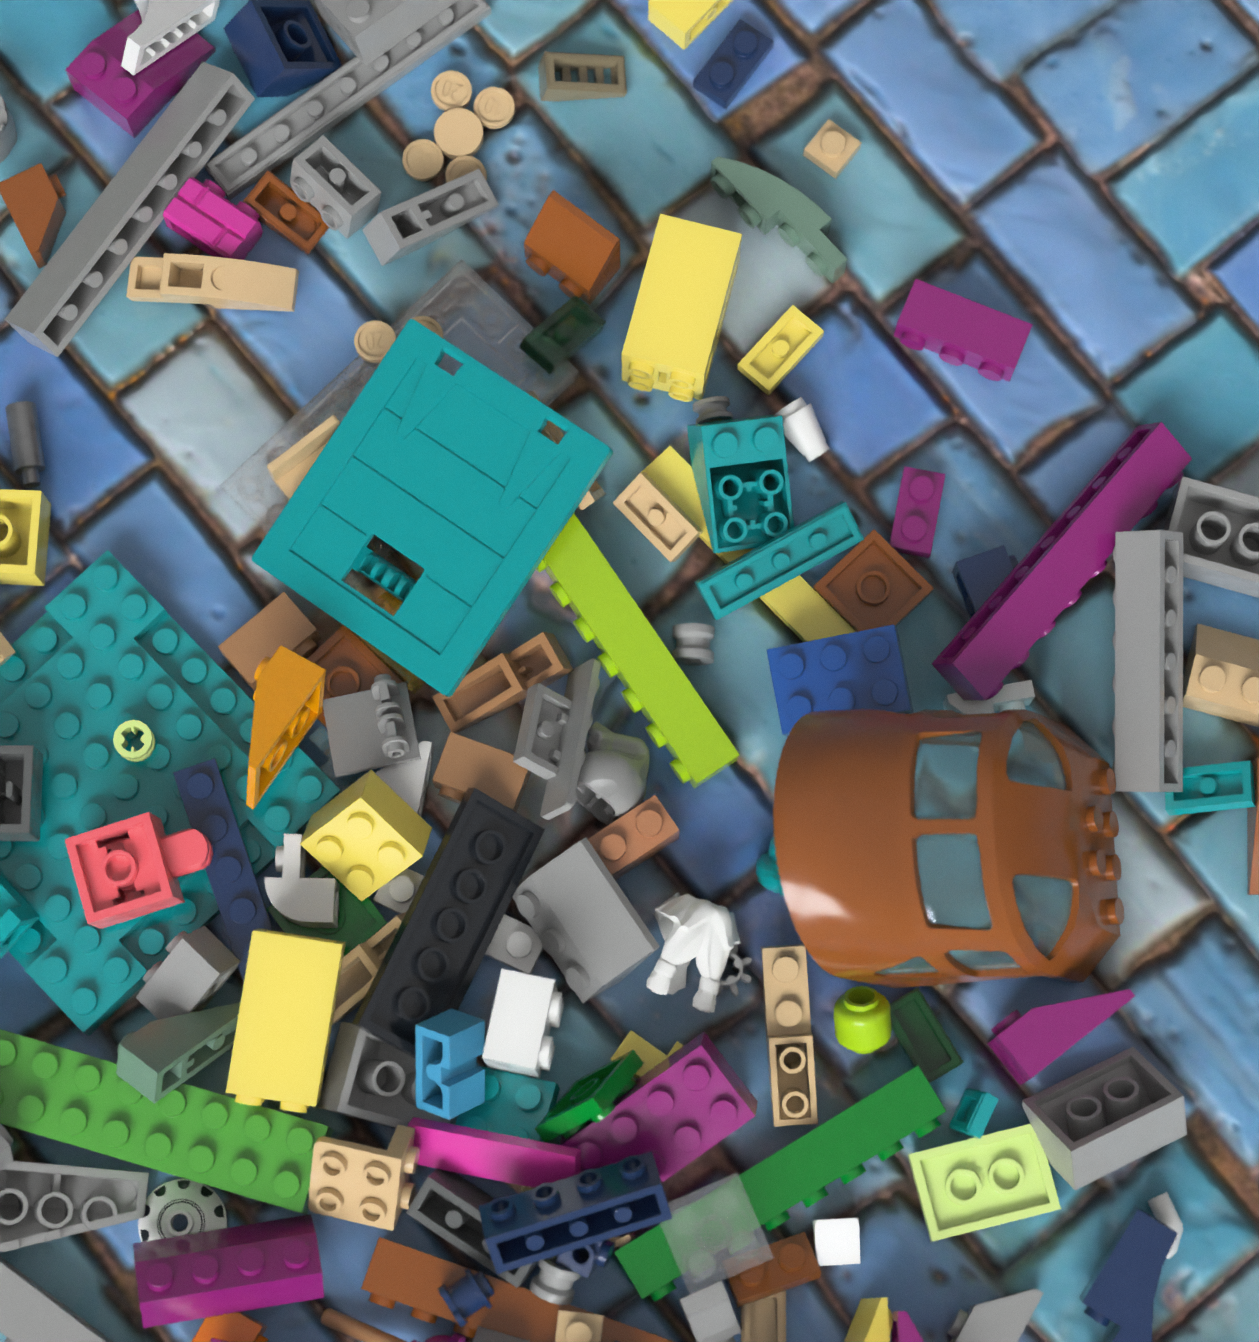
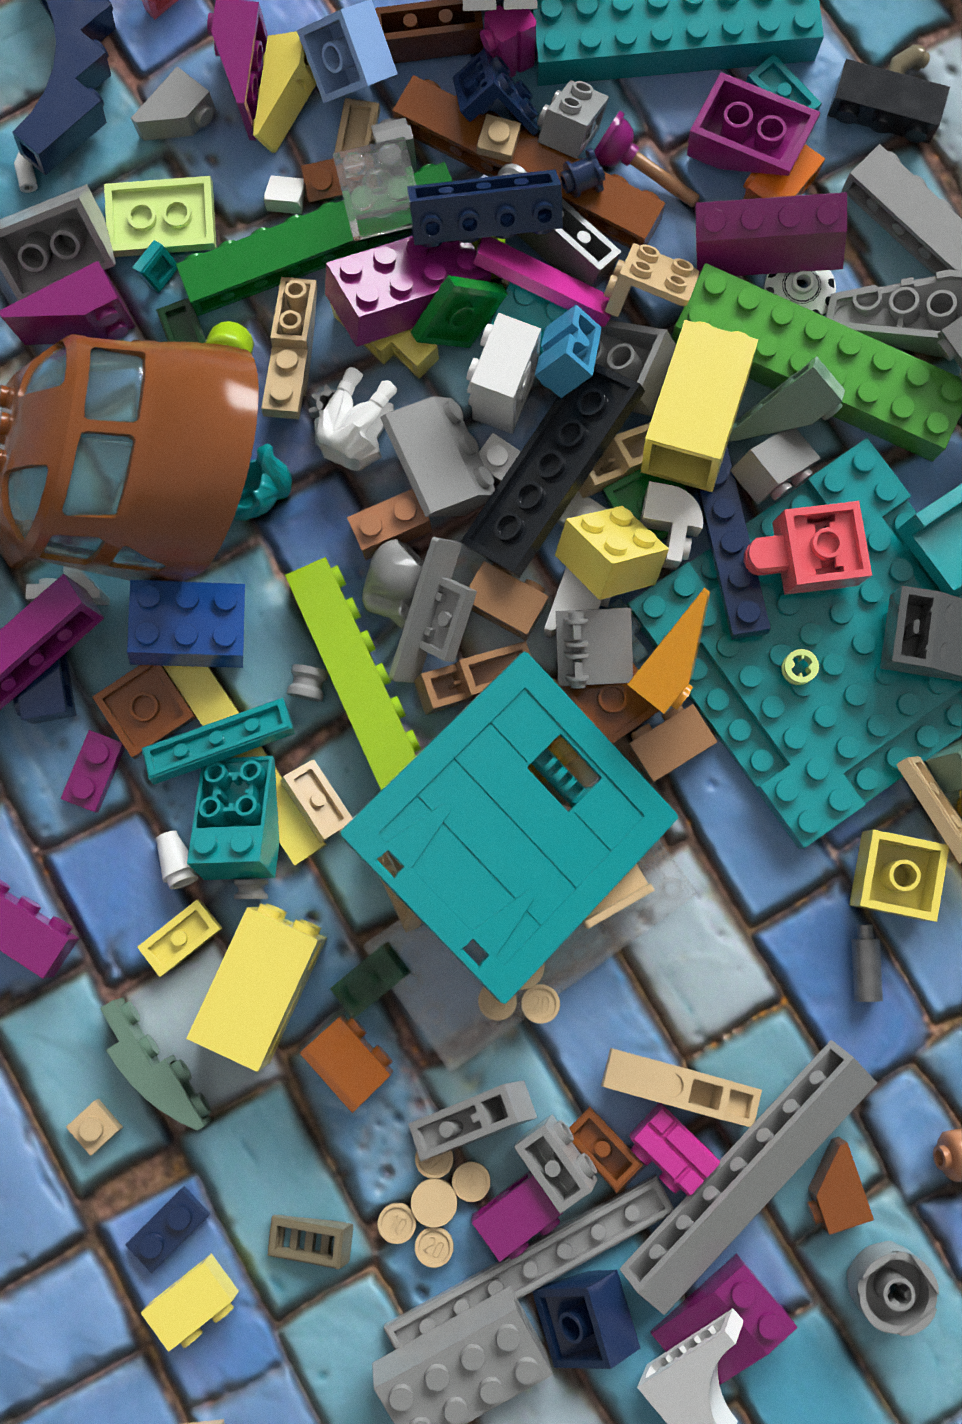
camera: 165 degrees left, 5 degrees up
none -> magenta brick [472,1171,563,1262]

